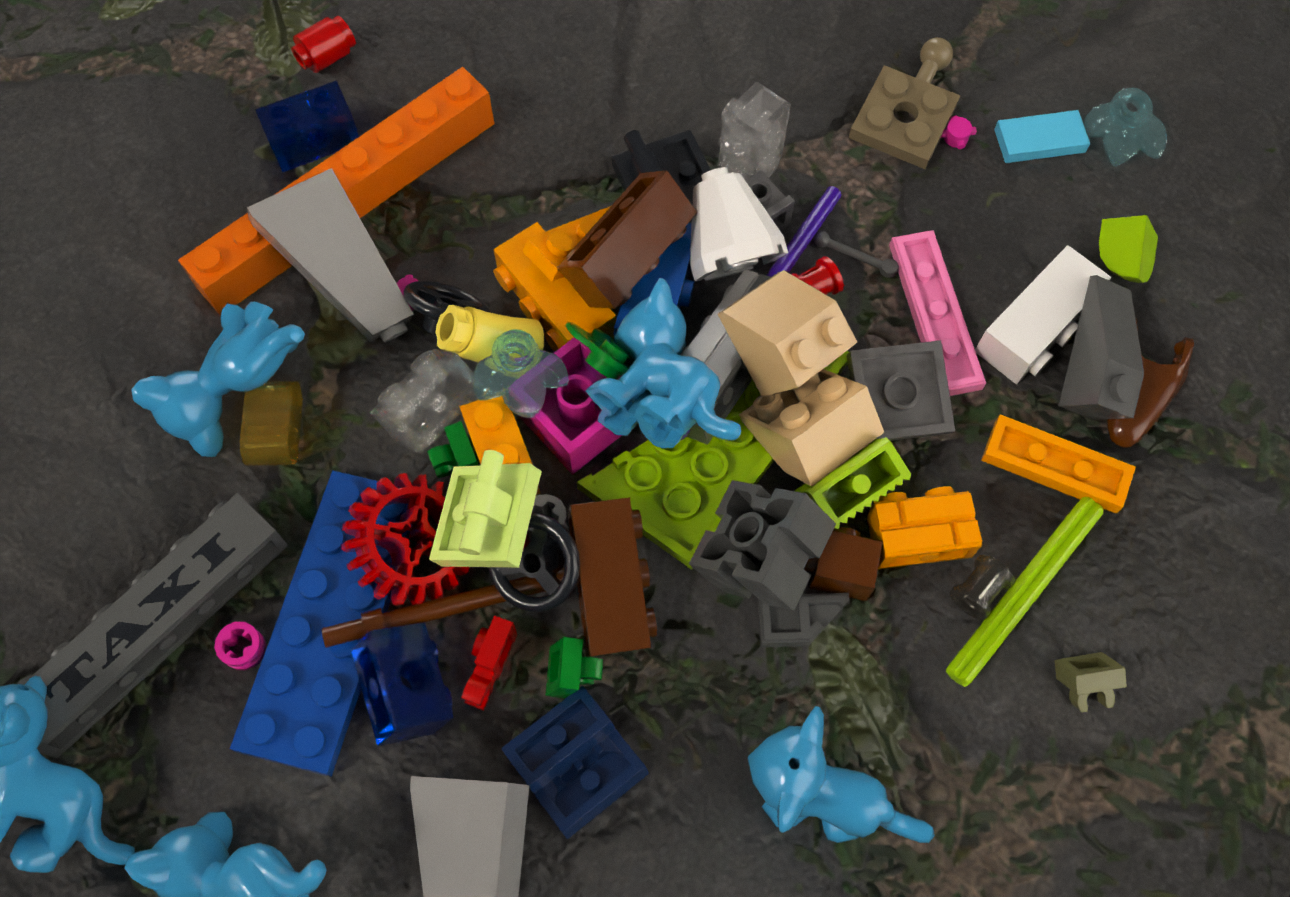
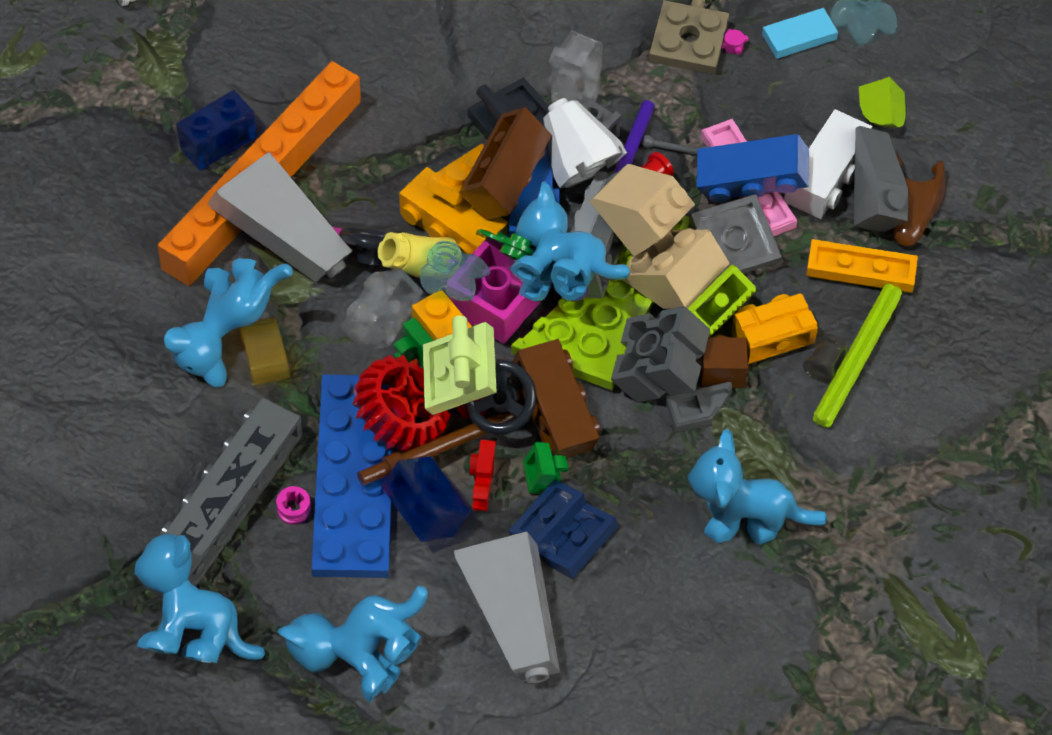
camera: 15 degrees left, 10 degrees down
red brick [291,15,356,73] -> none
olive tile [1054,652,1127,713] -> none
none -> blue brick [697,134,809,203]

